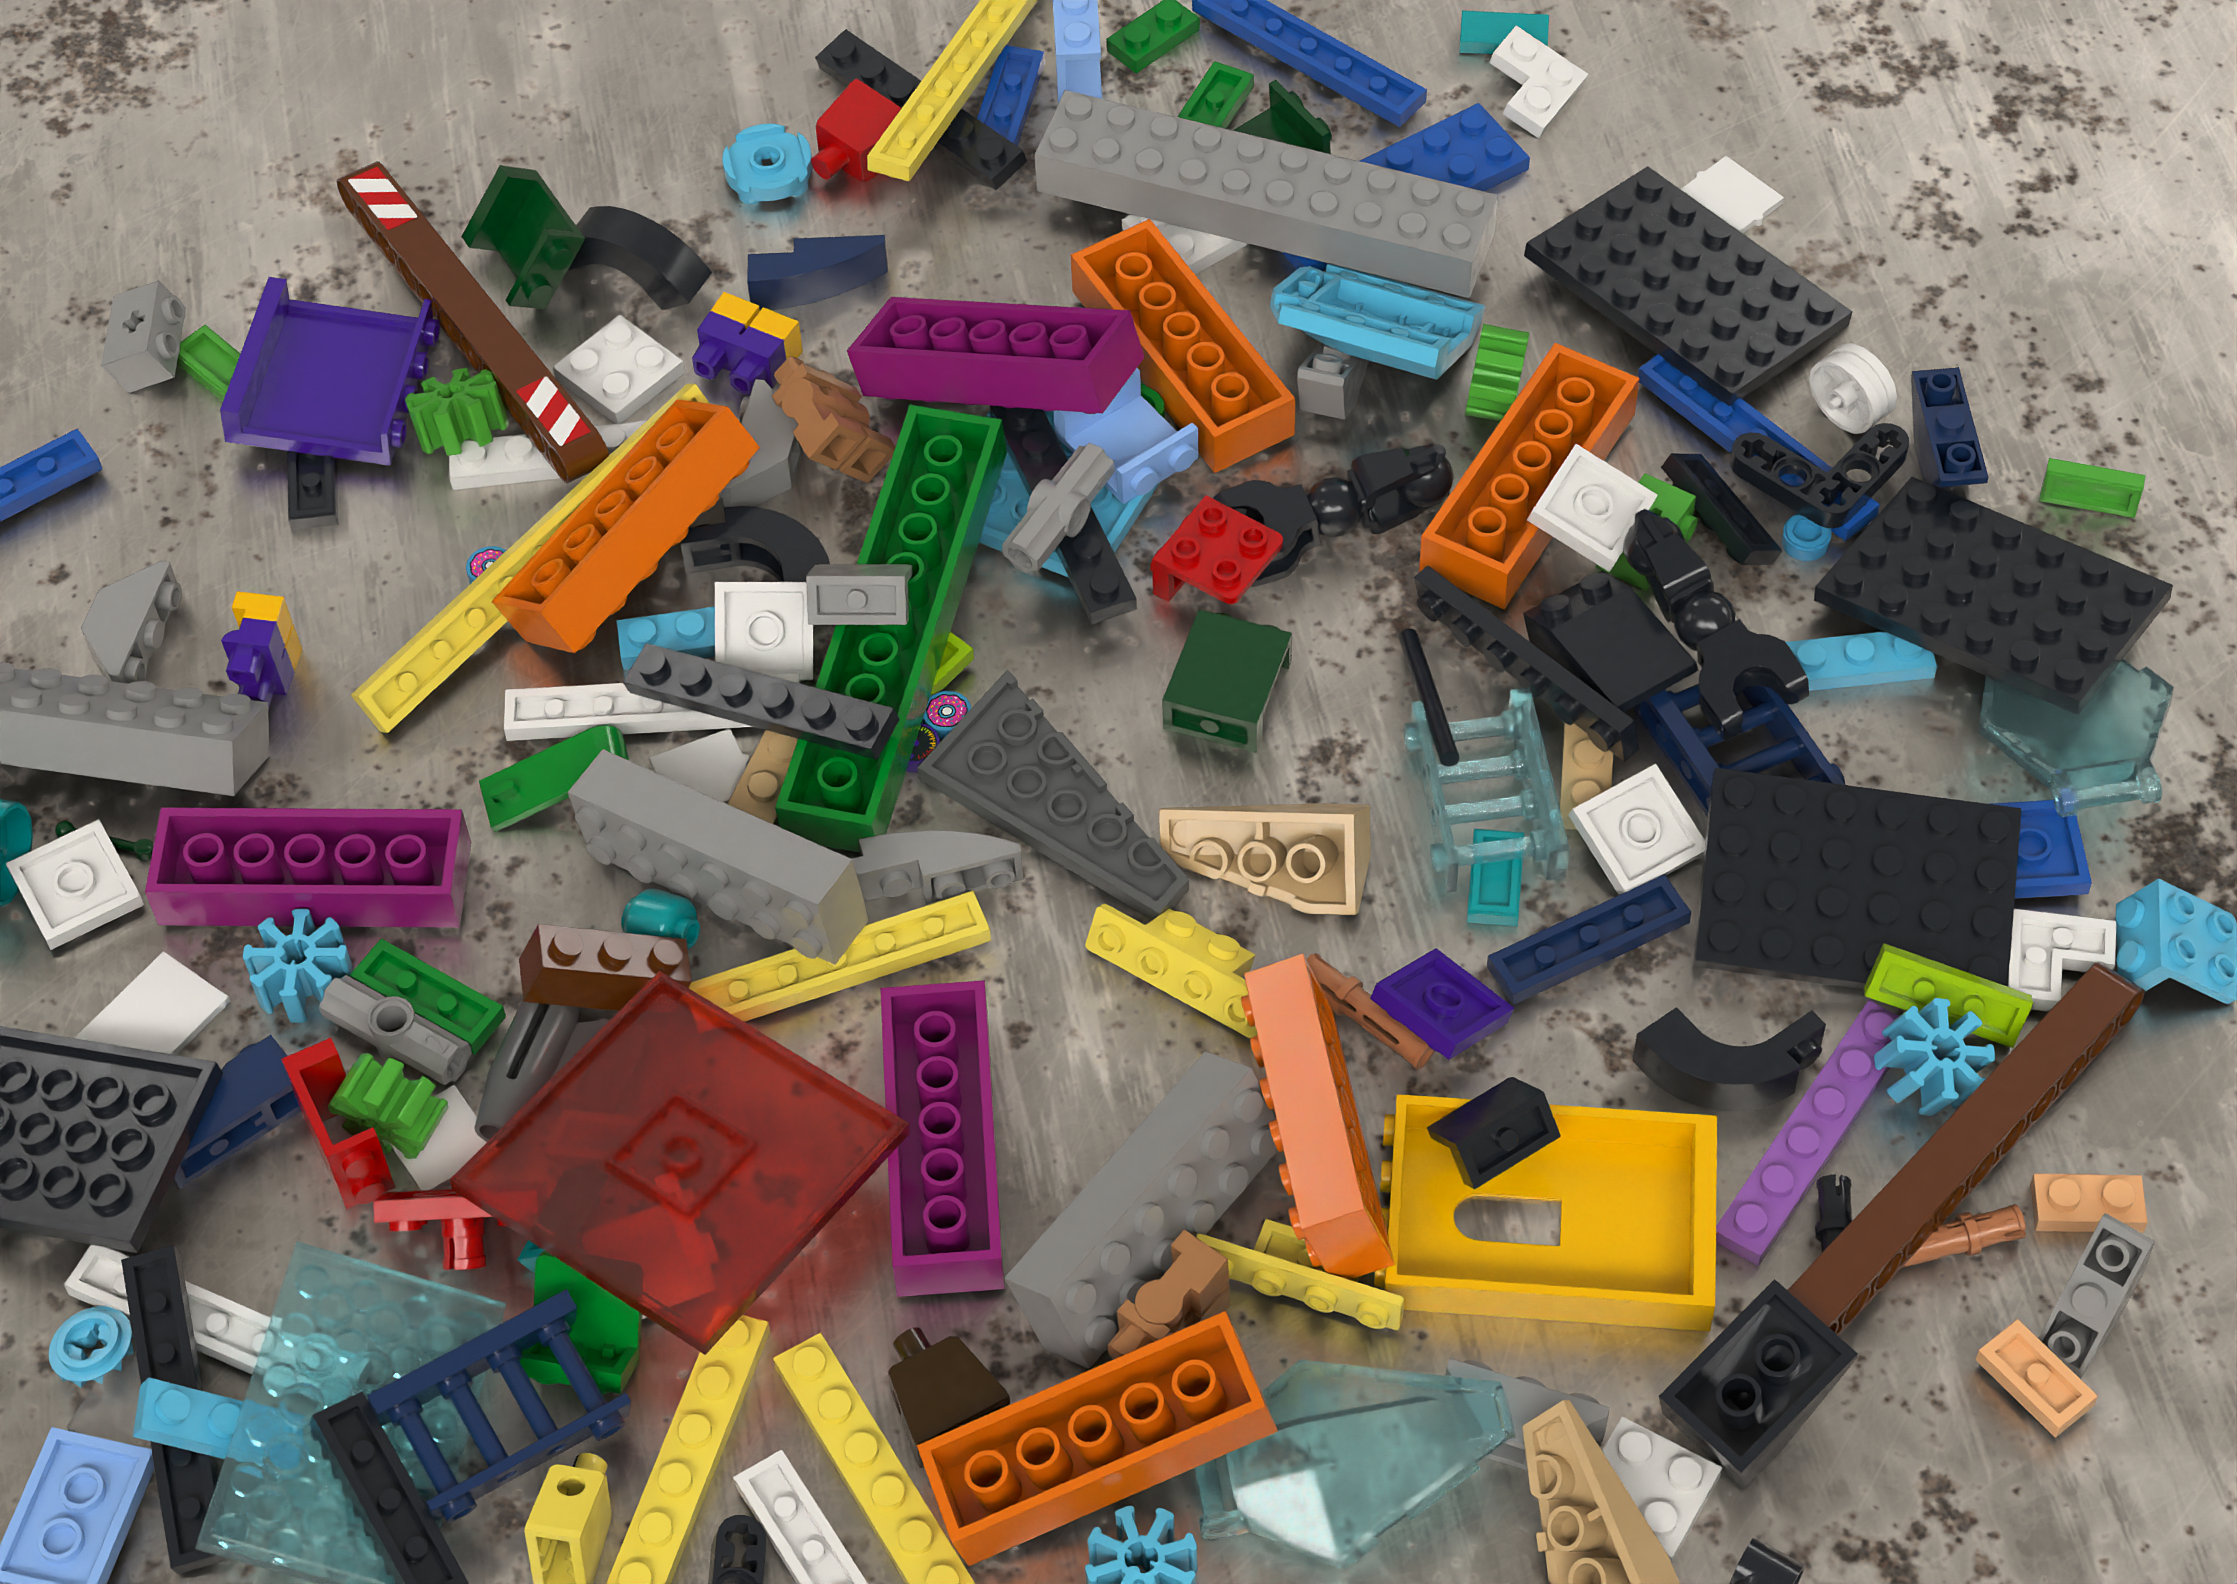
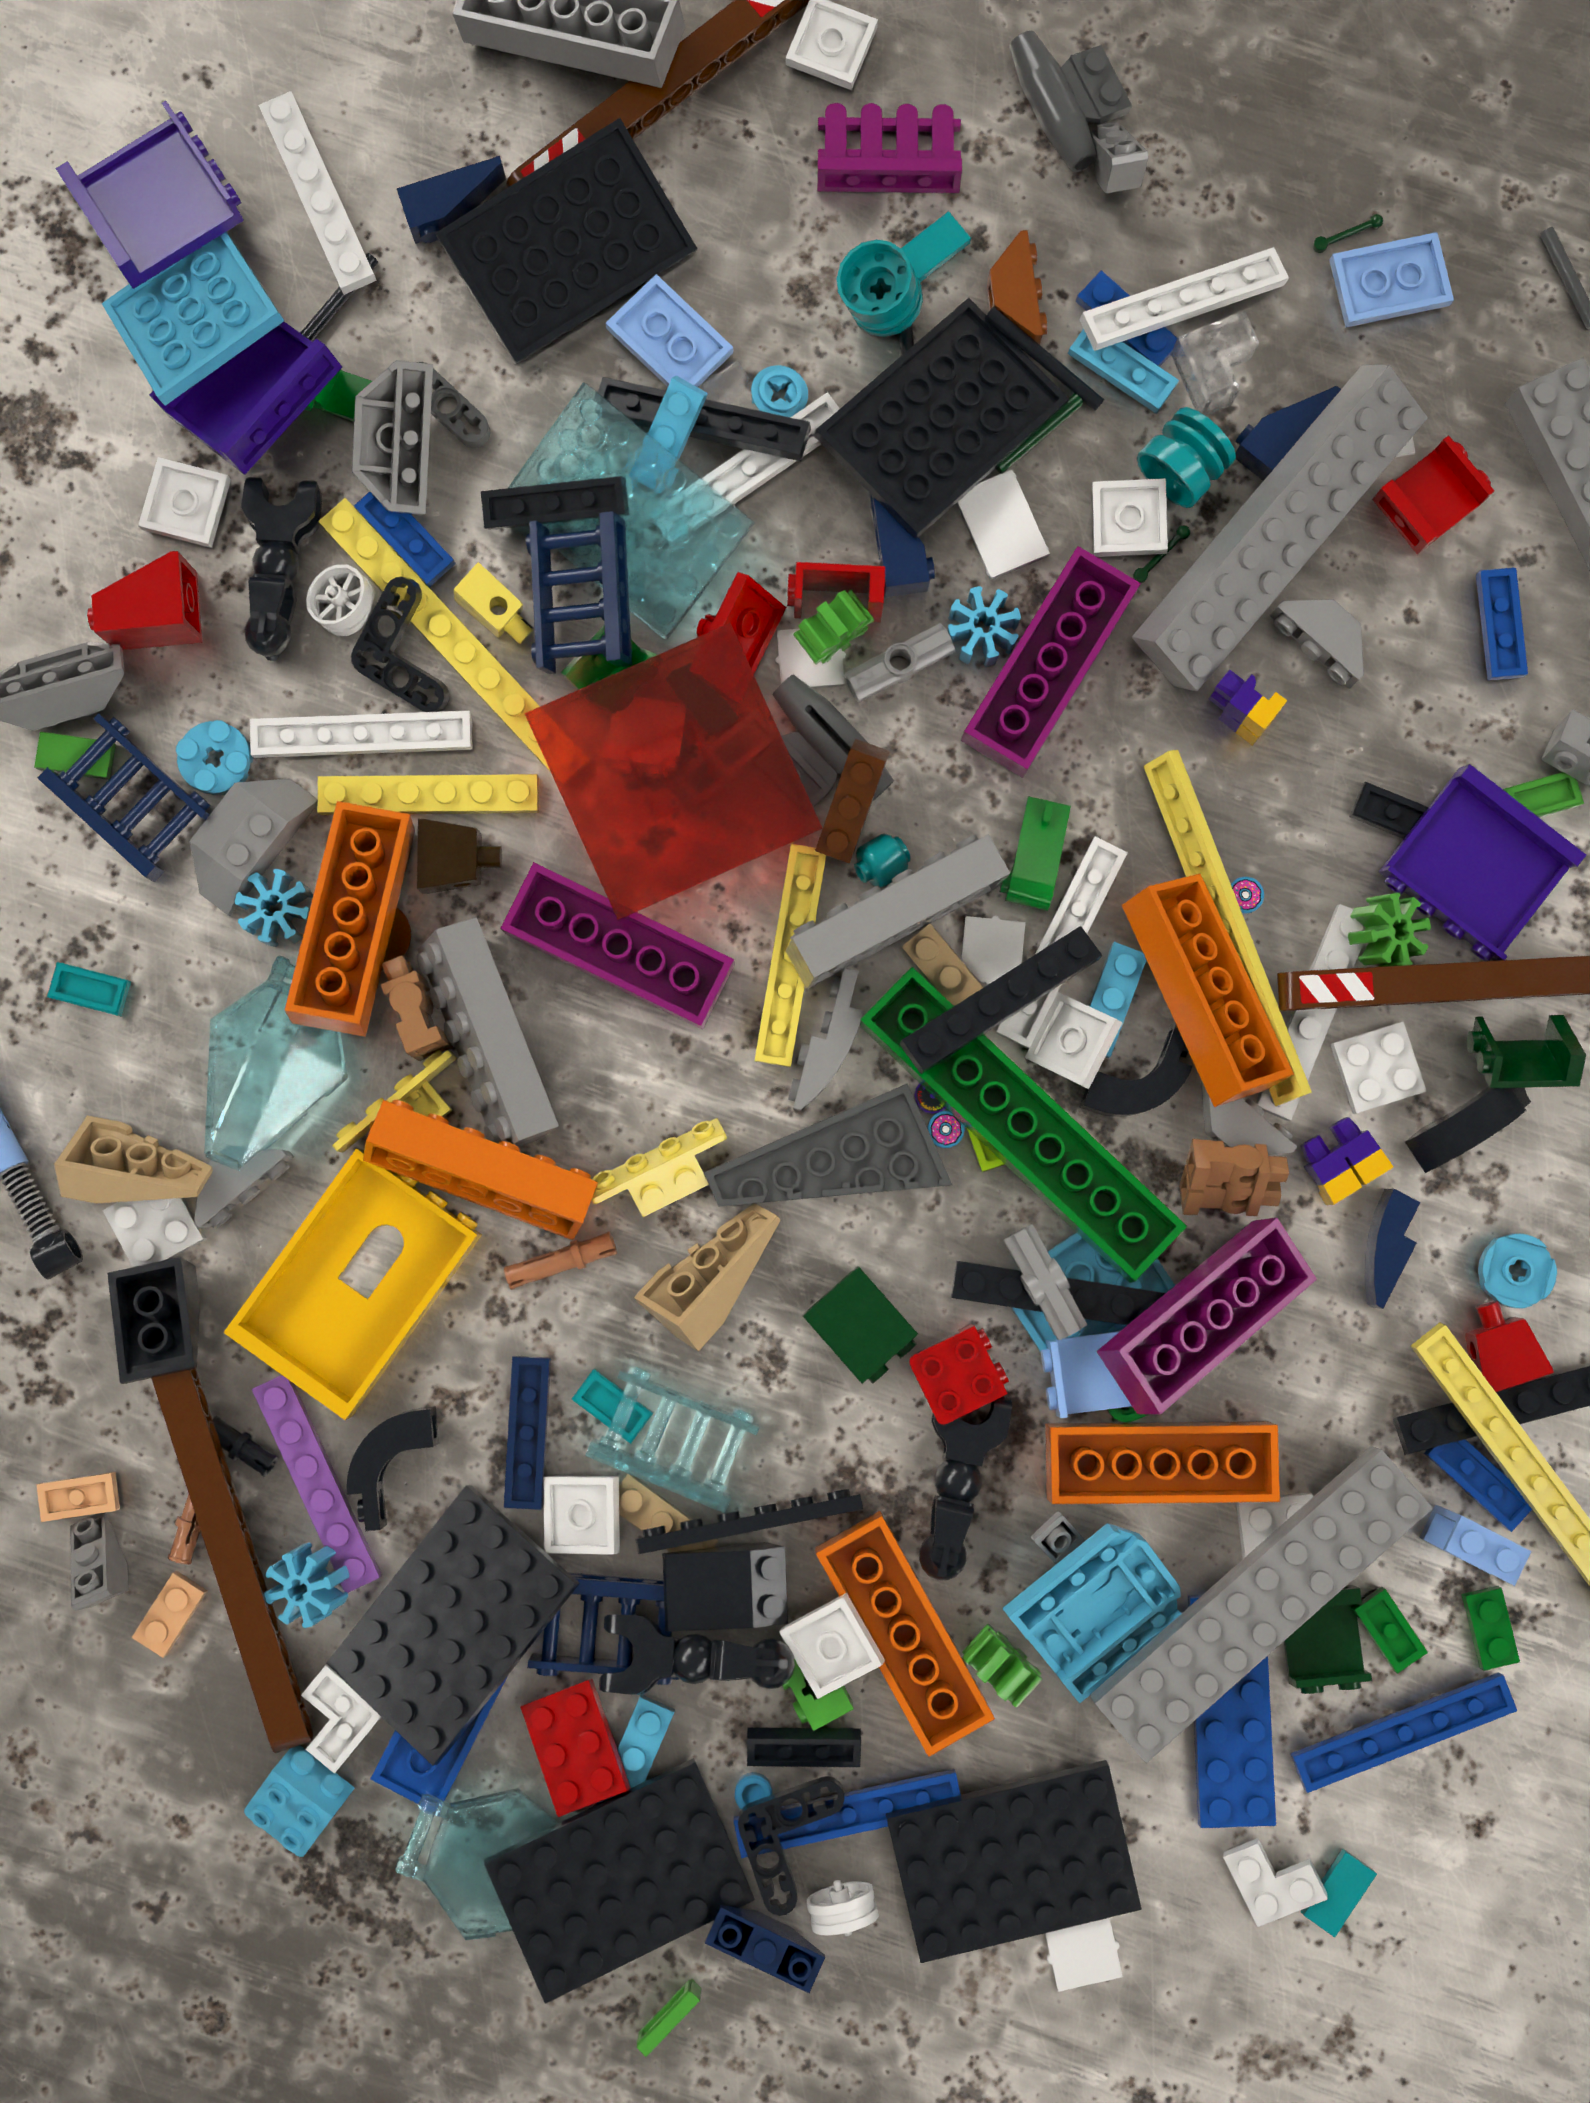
camera: 115 degrees right, 30 degrees up
green plate [349,938,506,1055] -> none
light grey panel [806,564,912,625] -> none
dark purple plate [1370,948,1515,1060] -> none
black bar [1399,629,1460,767] -> none
black panel [1427,1077,1561,1190] -> none
lime plate [1864,943,2033,1048] -> none
none -> red plate [520,1678,631,1817]

